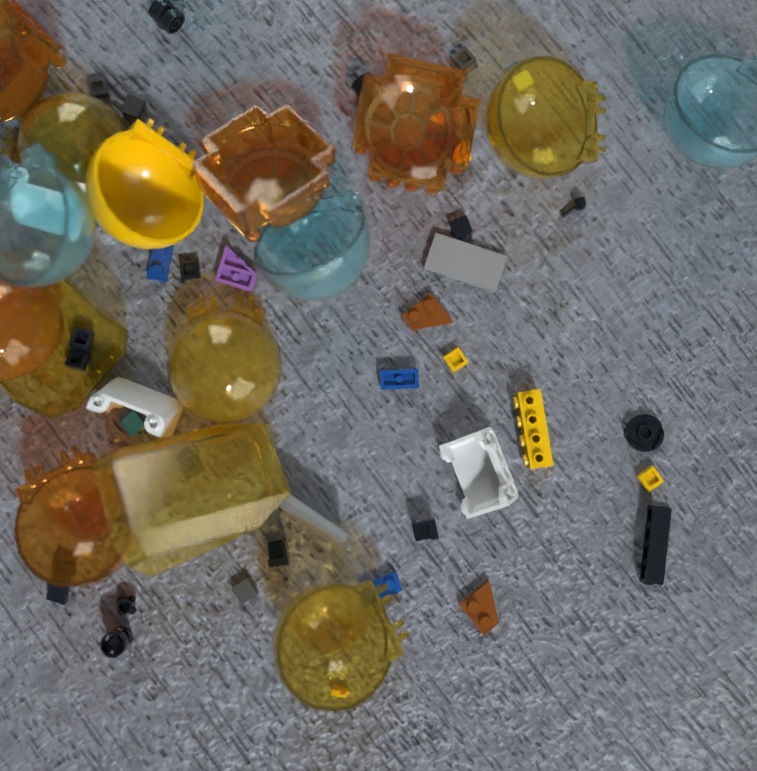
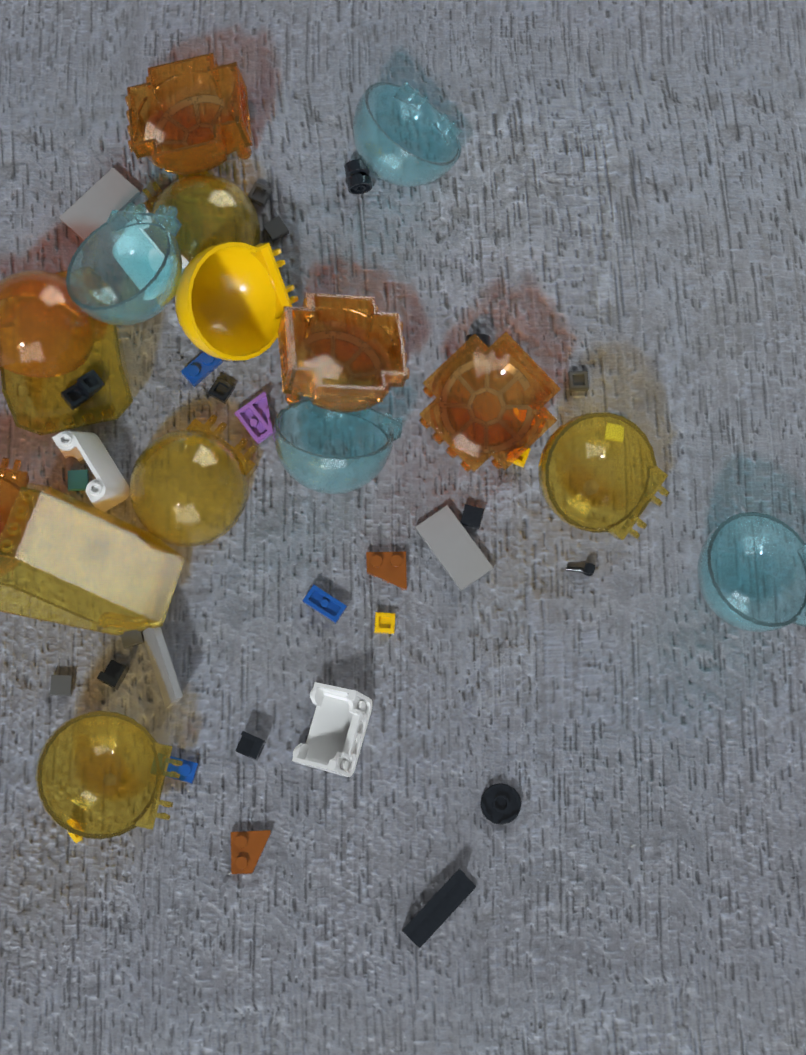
camera: 30 degrees right, 10 degrees down
yellow brick [513,389,554,469] -> none
yellow tile [636,465,664,492] -> none

